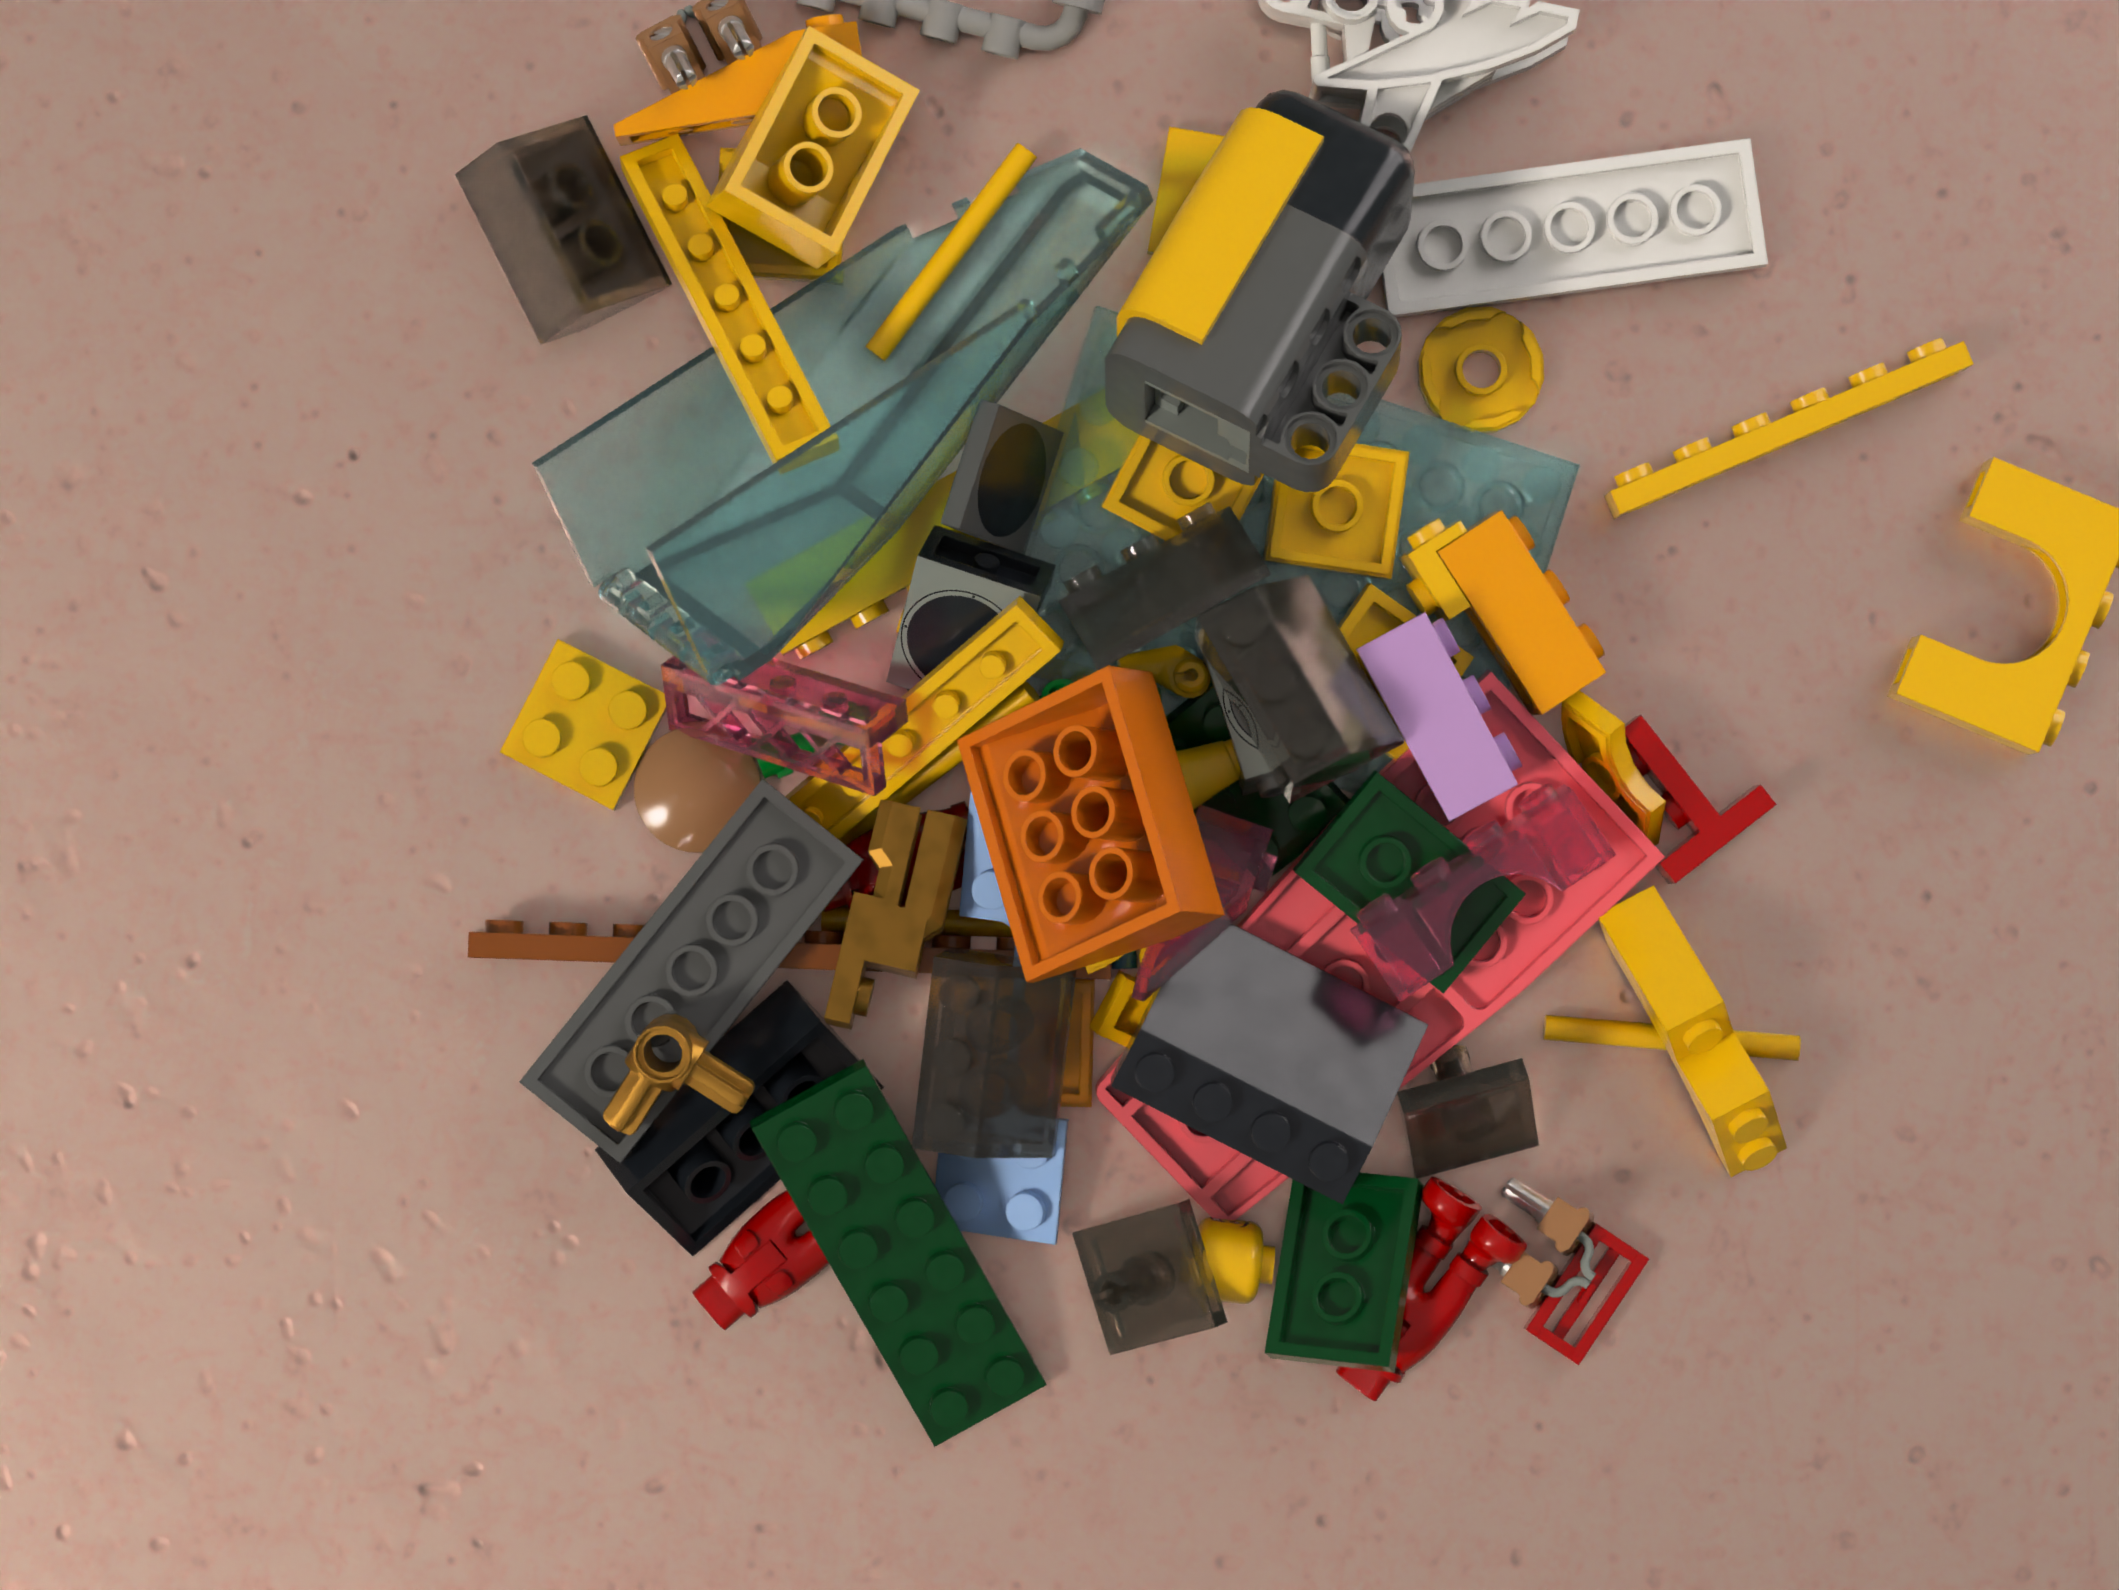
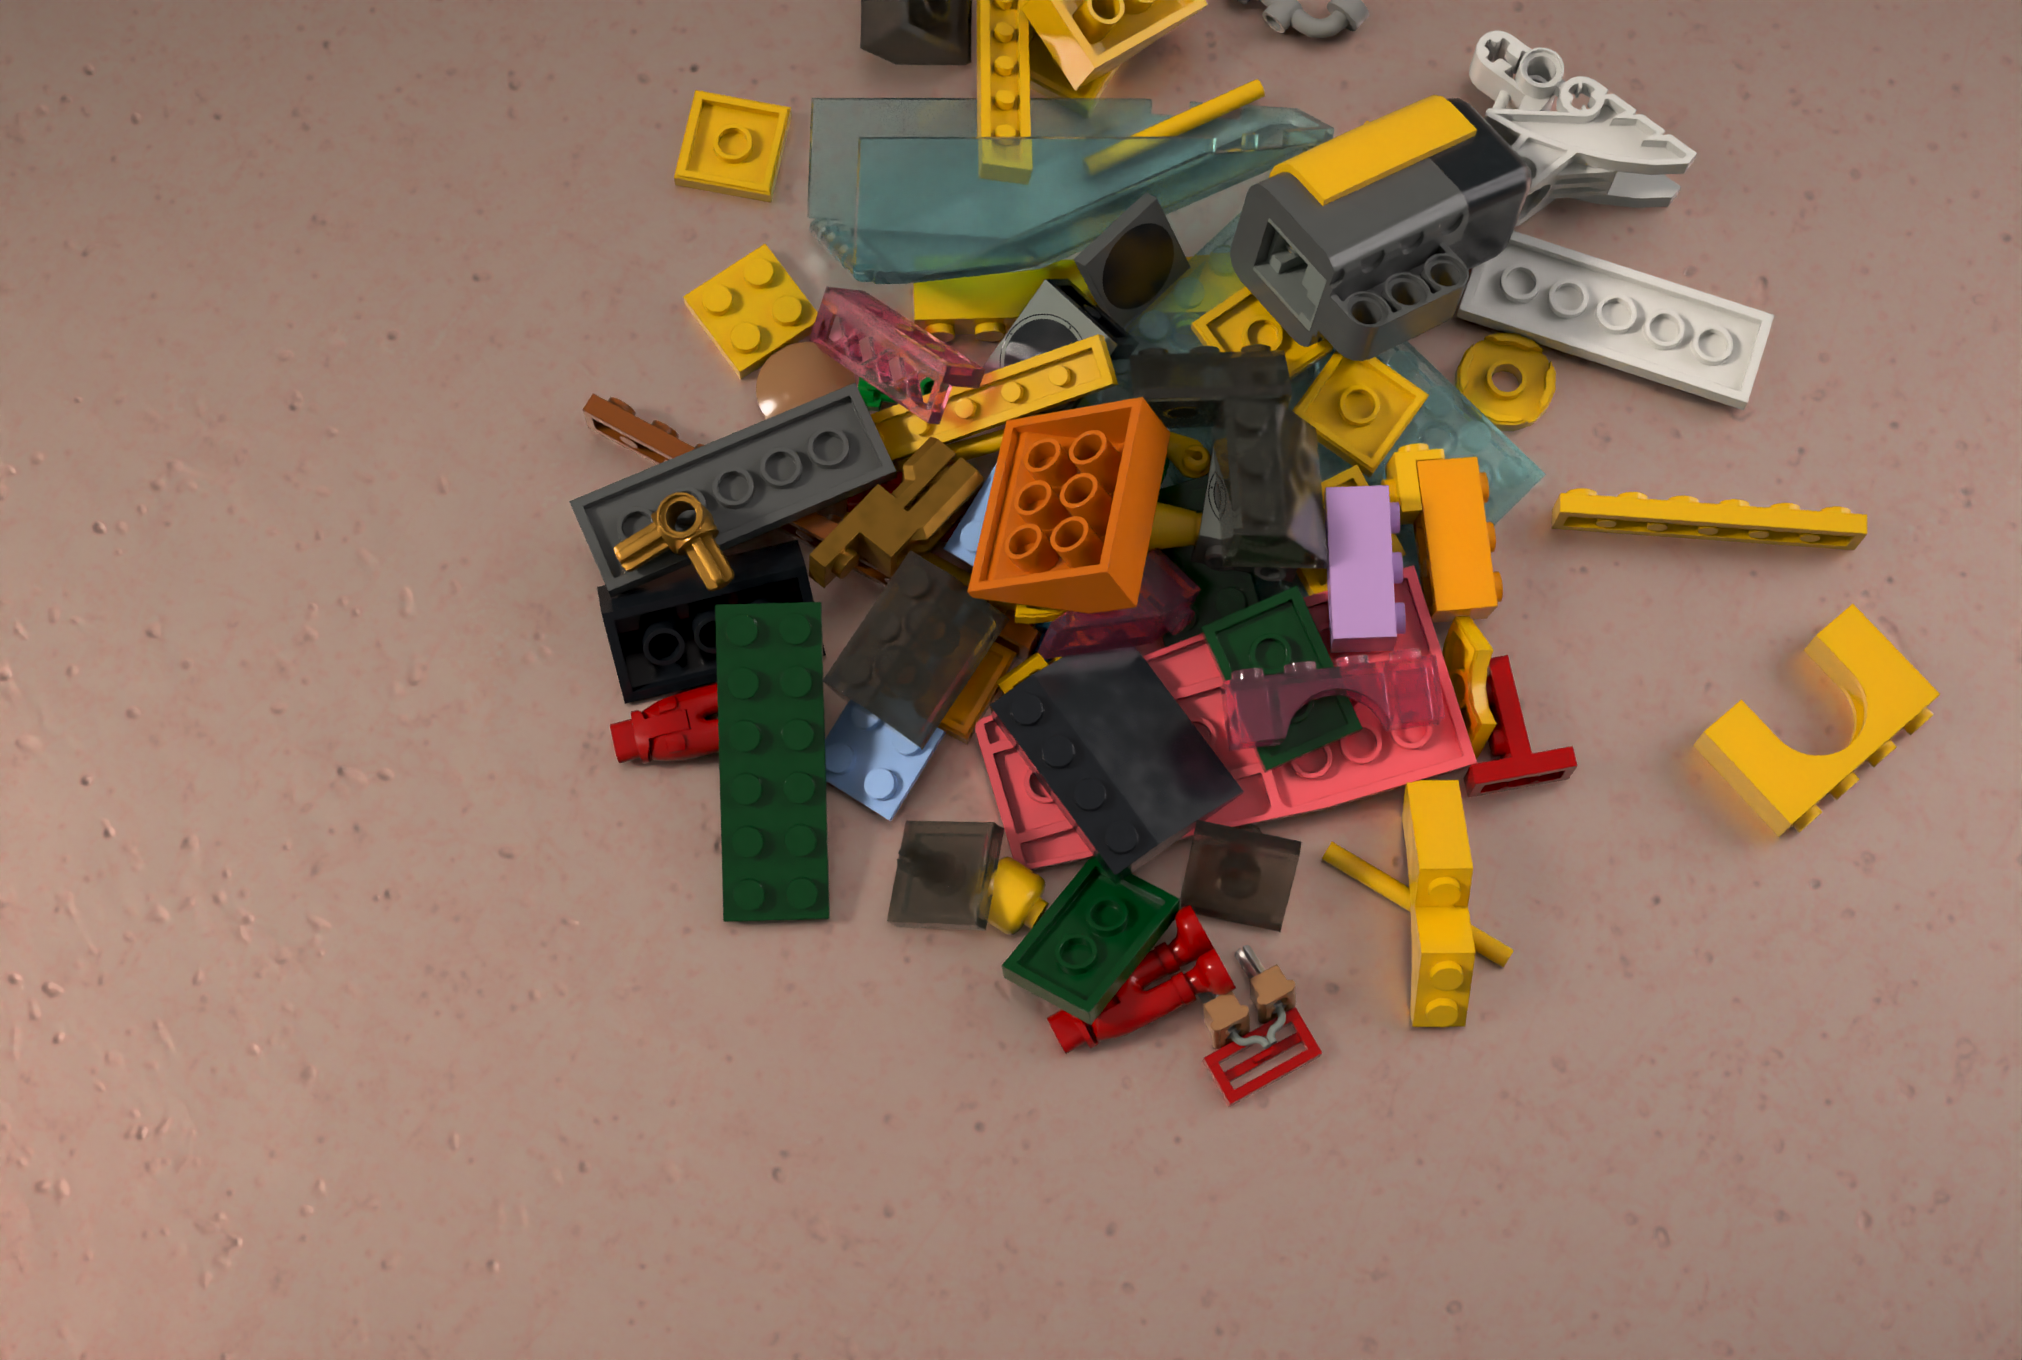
camera: 25 degrees right, 15 degrees down
none -> yellow tile [674,90,792,203]

